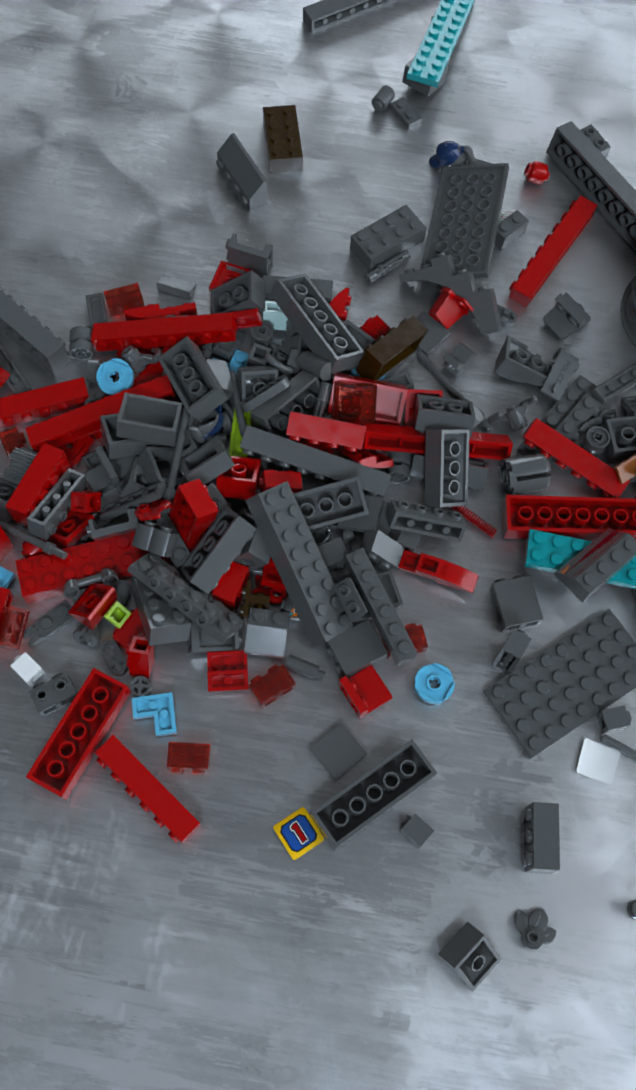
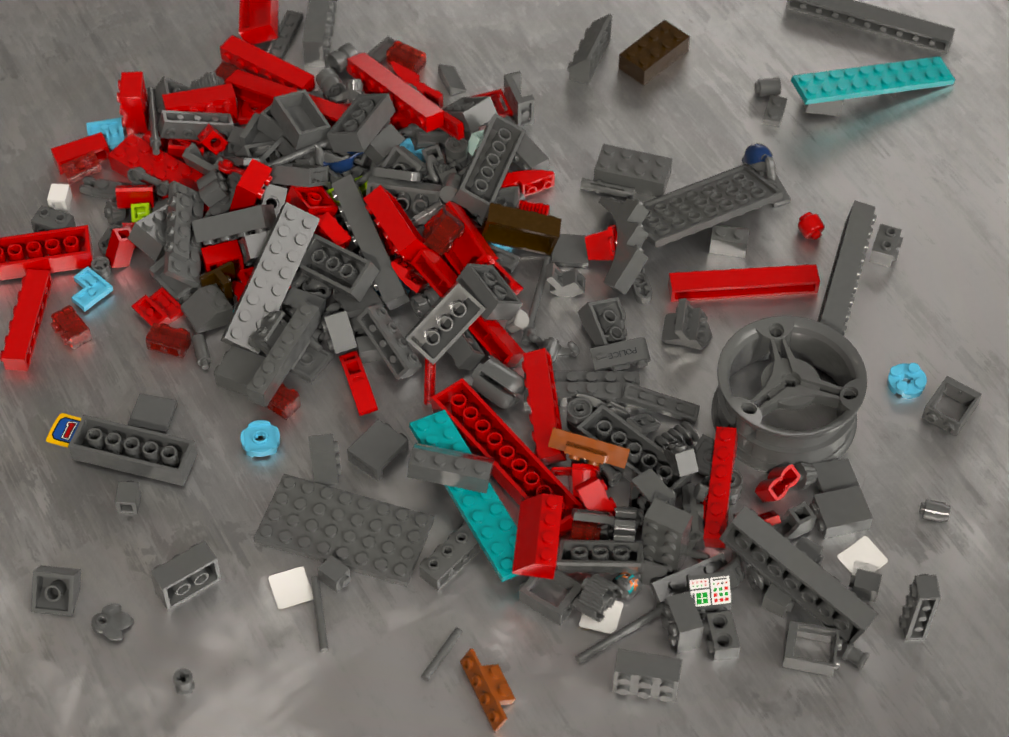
camera: 55 degrees right, 15 degrees down
medium azure plate [96,358,134,396] -> none
red bracket [338,665,393,719] -> none

